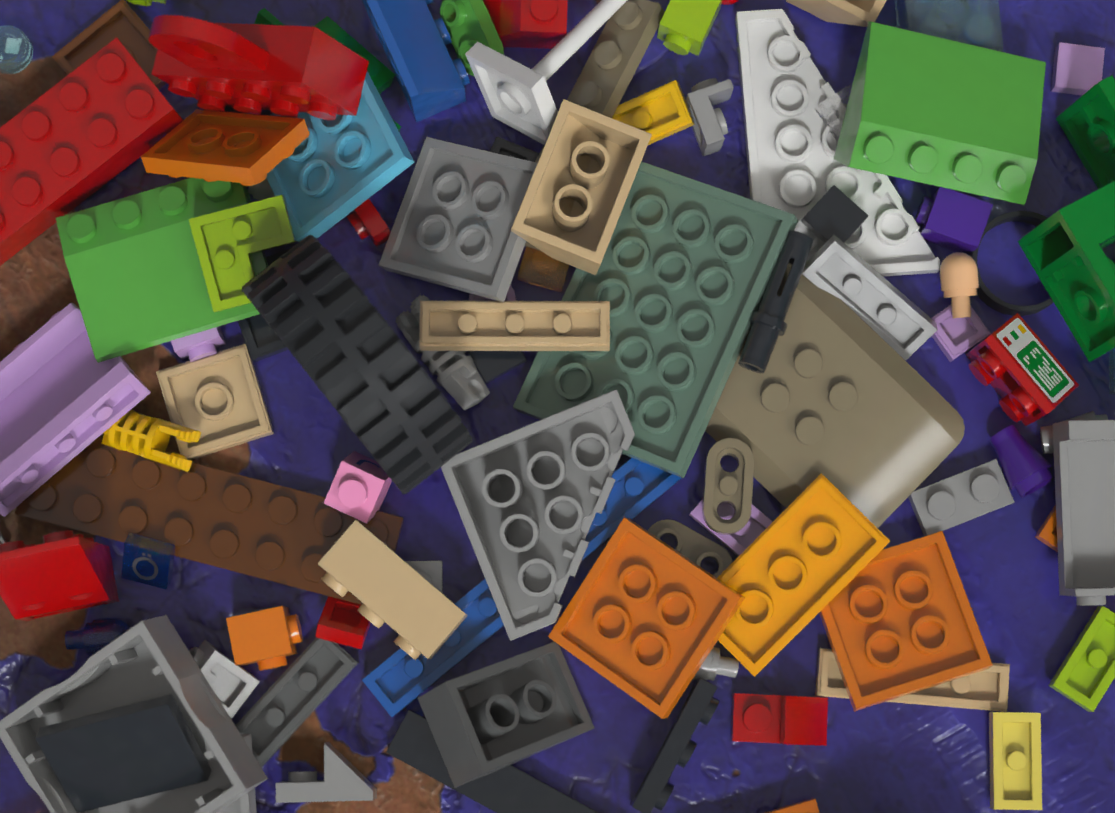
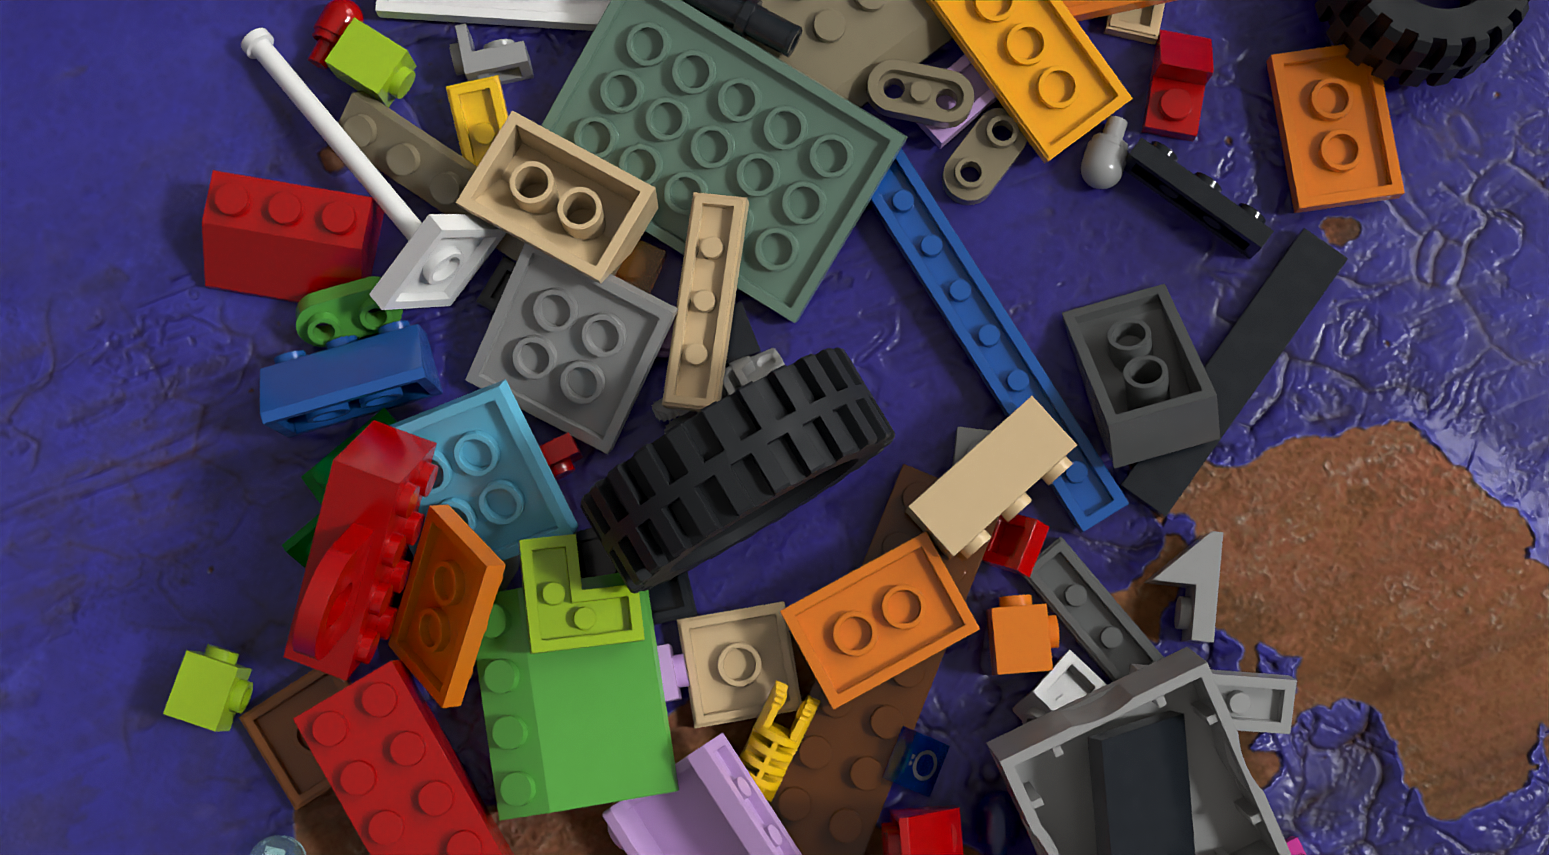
camera: 80 degrees left, 0 degrees up
bright pink brick [324,451,392,523] -> none
light grey slope [441,389,635,641] -> none
orange plate [548,517,745,719] -> none
none -> orange plate [780,532,980,710]

